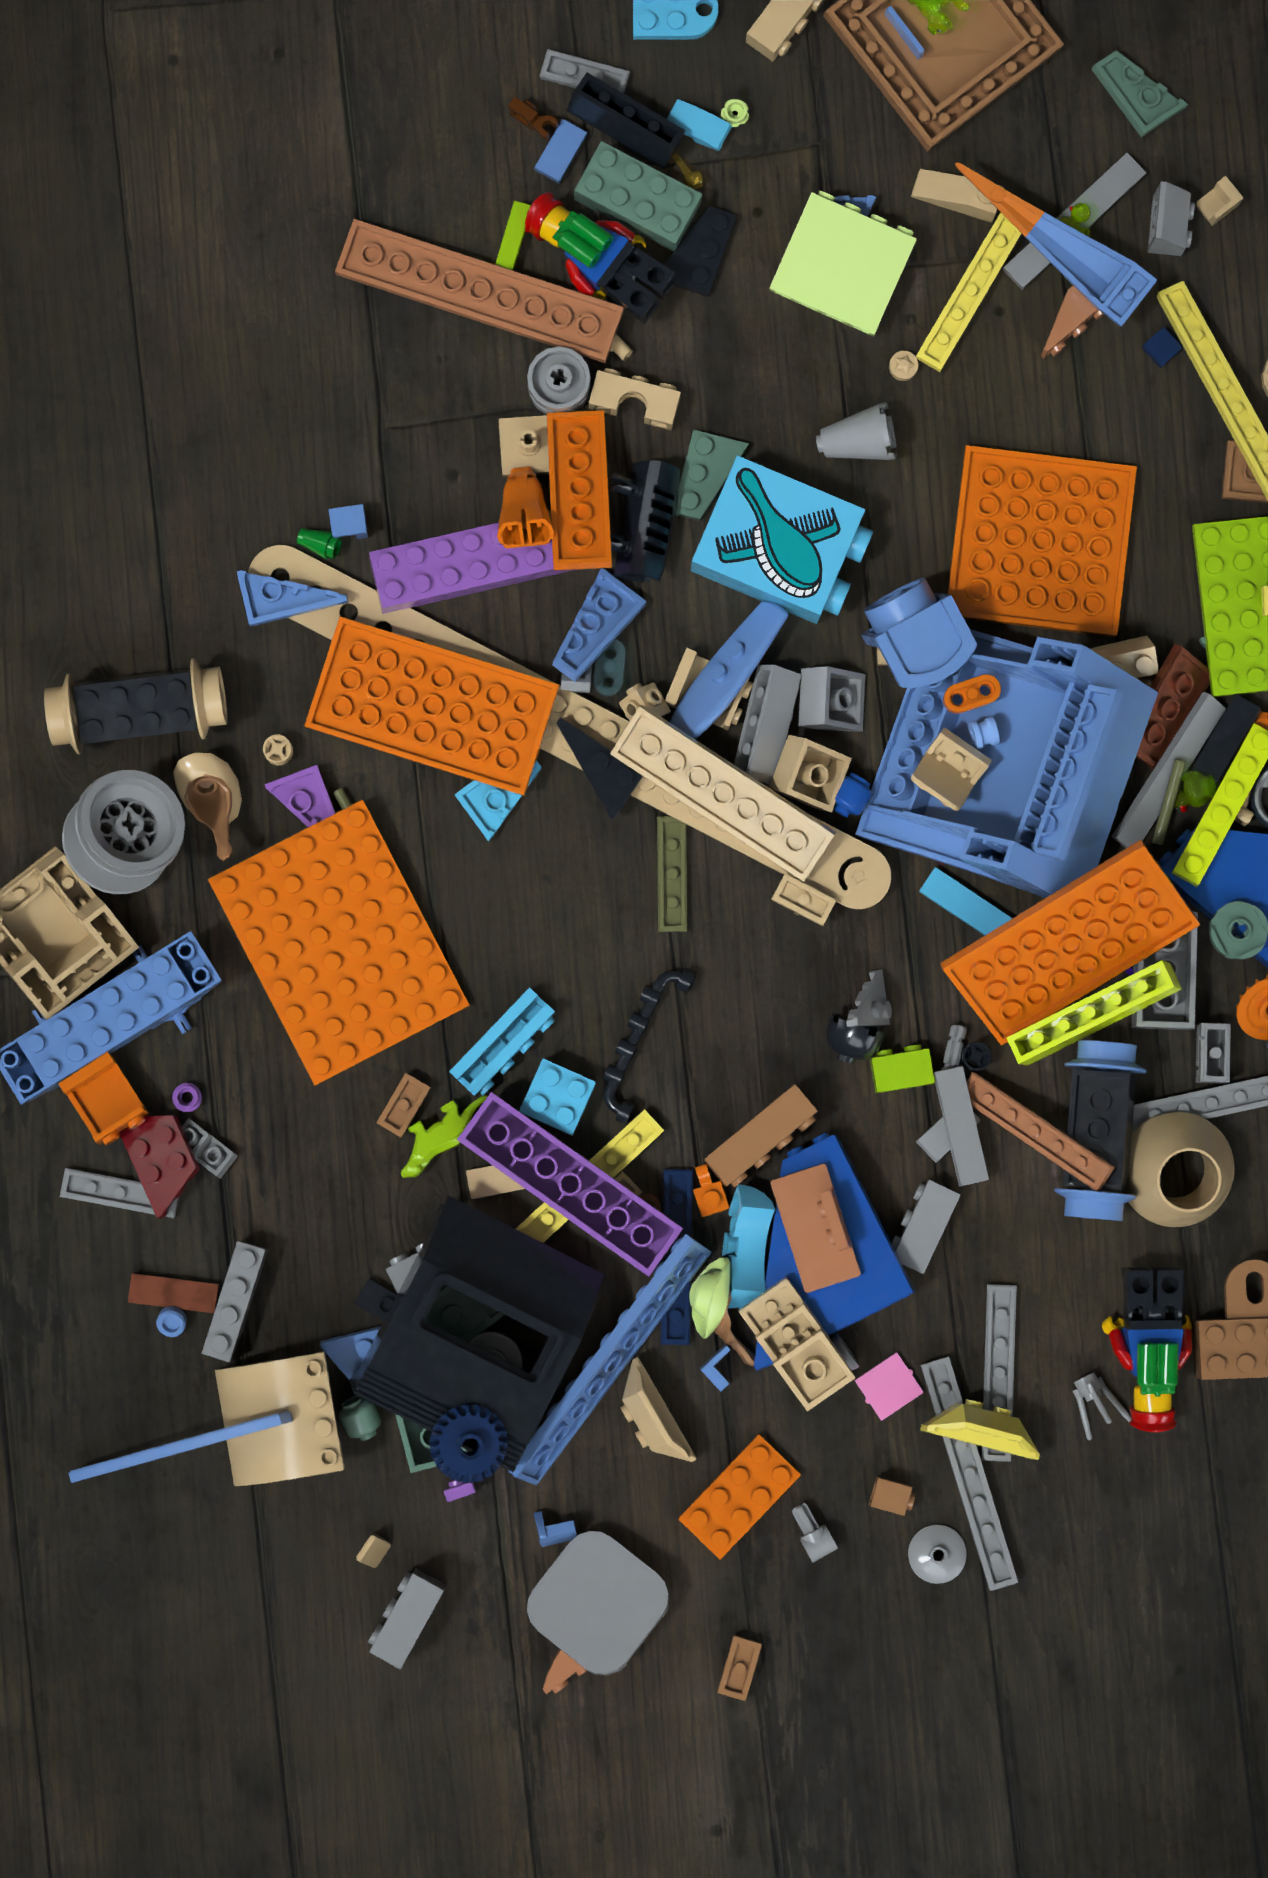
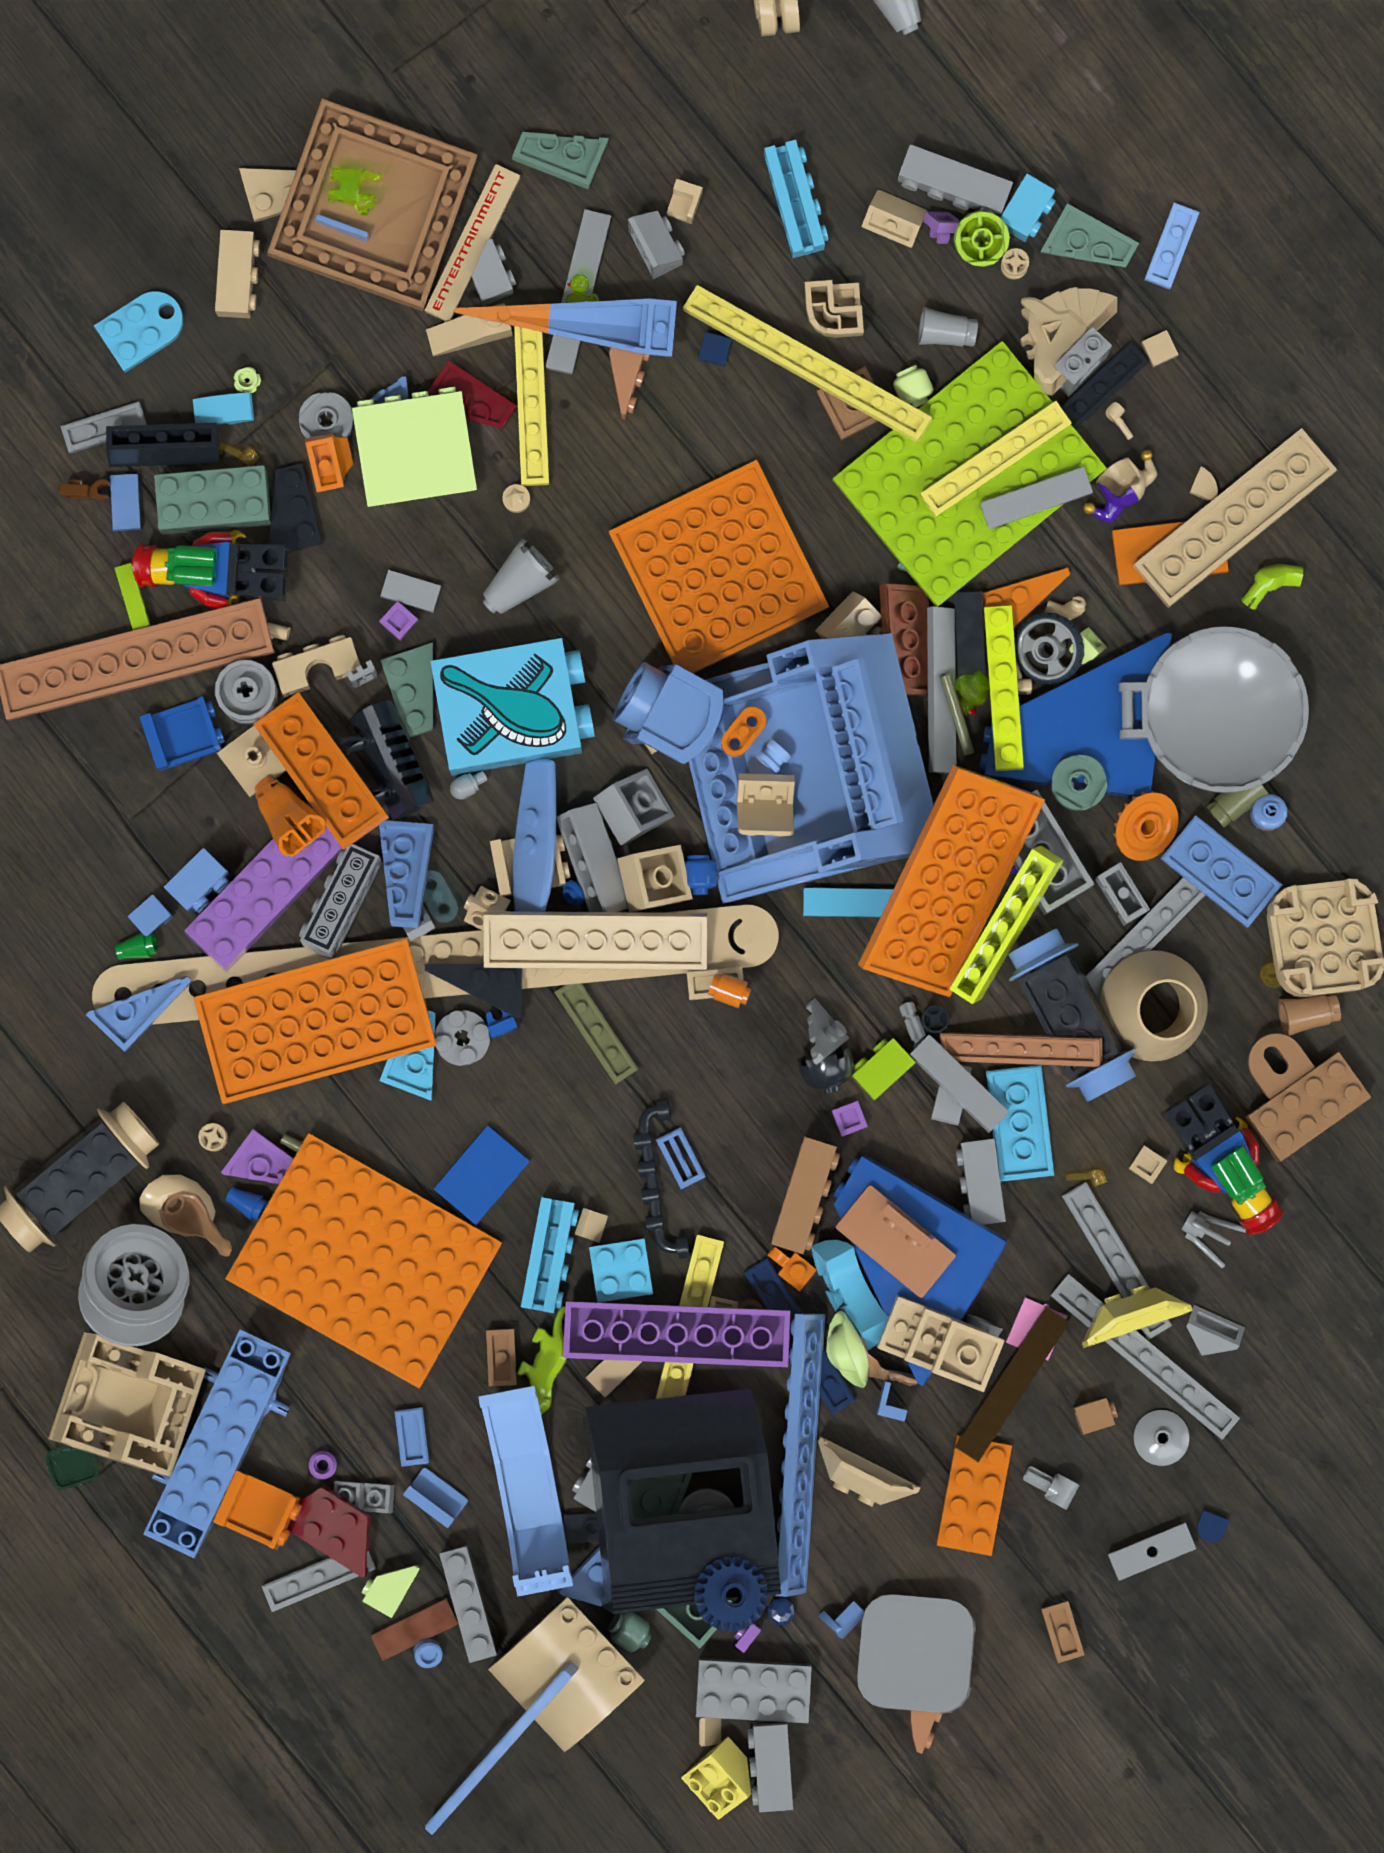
camera: 30 degrees left, 0 degrees up
none -> blue panel [140,696,225,772]
none -> medium blue brick [164,848,232,915]
none -> blue cone [226,1187,269,1221]
none -> light grey plate [299,392,354,438]
none -> light grey brick [299,844,382,959]
none -> orange slope [305,434,354,493]
none -> light grey tile [346,660,378,688]
none -> yellowish green slope [361,1565,421,1618]
none -> medium lavender plate [379,601,419,641]
none -> light grey tile [380,570,441,613]
none -> medium blue tile [395,1407,430,1467]
none -> medium blue panel [403,1468,468,1528]
none -> tan tile [425,164,521,322]
none -> dark red wing [428,360,518,429]
none -> blue tile [434,1125,530,1225]
none -> light grey plate [435,1011,490,1066]
none -> light grey cylinder [450,771,488,800]
none -> light grey slope [472,239,516,307]
none -> light blue panel [479,1385,573,1596]
none -> blue tile [486,1010,518,1039]
none -> blue plate [563,879,585,907]
none -> tan tile [575,1208,608,1242]
none -> medium blue tile [656,1127,706,1189]
none -> light yellow slope [681,1737,751,1820]
none -> light grey brick [696,1658,811,1723]
none -> orange brick [708,973,751,1008]
none -> dark blue tile [768,1597,795,1625]
none -> medium lavender plate [832,1101,868,1137]
none -> dark brown tile [955,1307,1070,1463]
none -> medium azure tile [986,1065,1054,1182]
none -> clear yellow hand [1066,1169,1107,1187]
none -> light grey tile [1107,1522,1196,1581]
none -> tan plate [1128,1146,1167,1184]
none -> light grey slope [1186,1305,1245,1356]
none -> dark blue tile [1197,1510,1229,1543]

